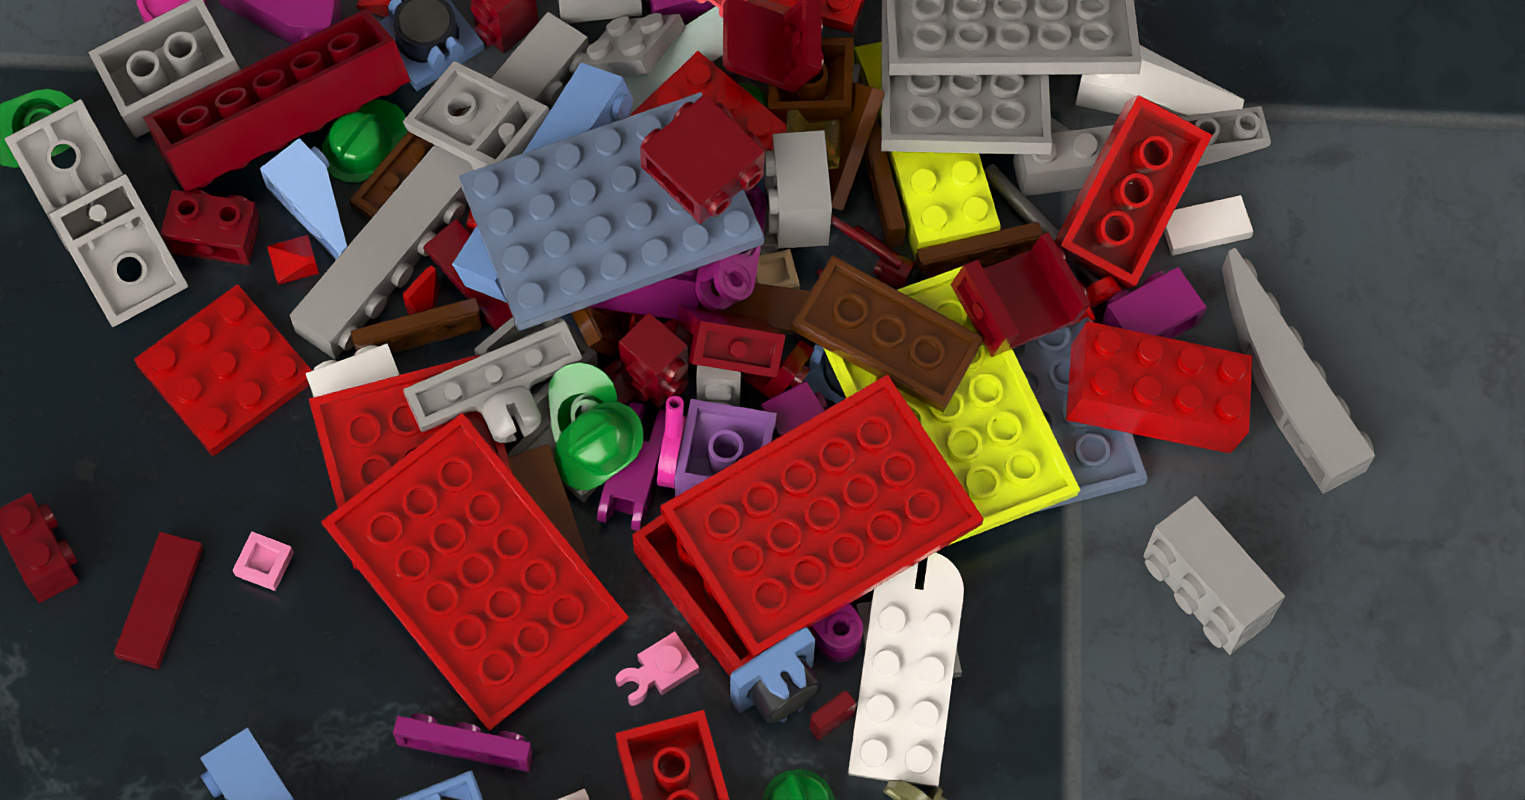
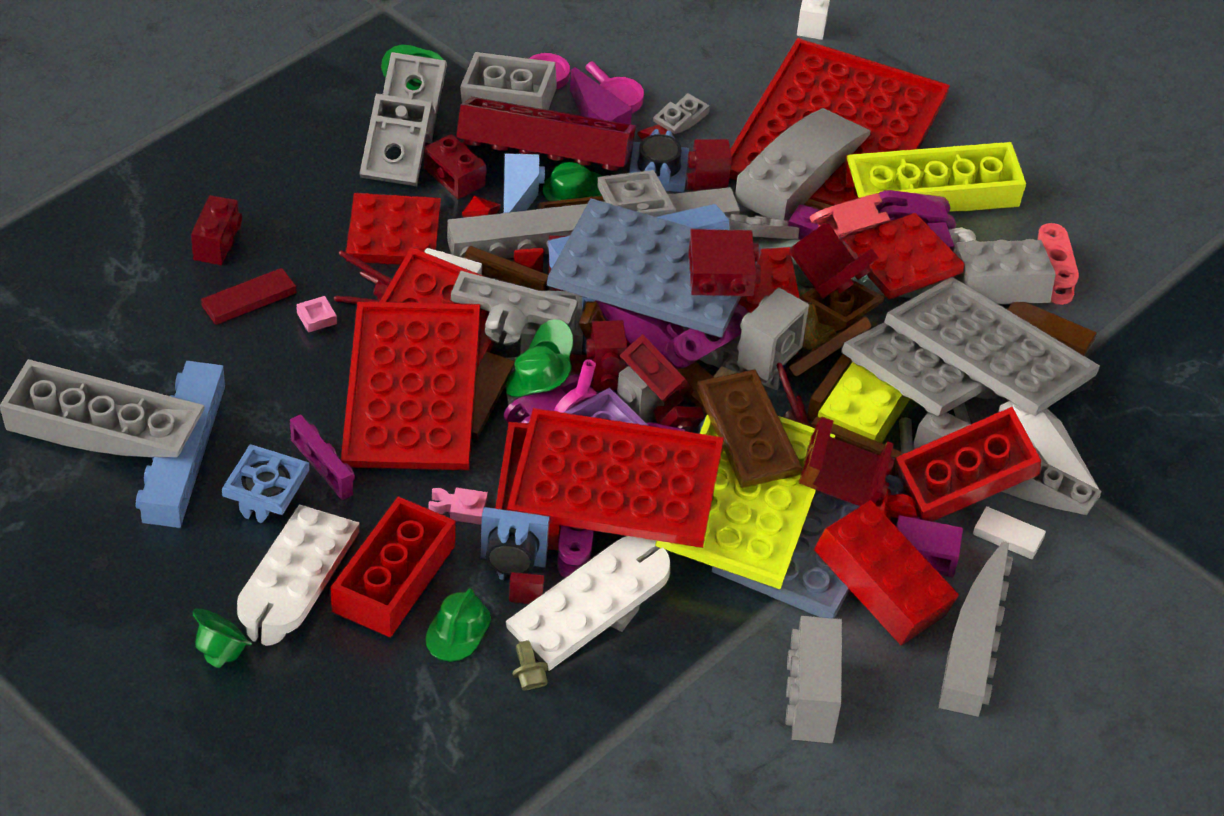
camera: 40 degrees right, 20 degrees down
none -> dark red plant [334,250,393,304]

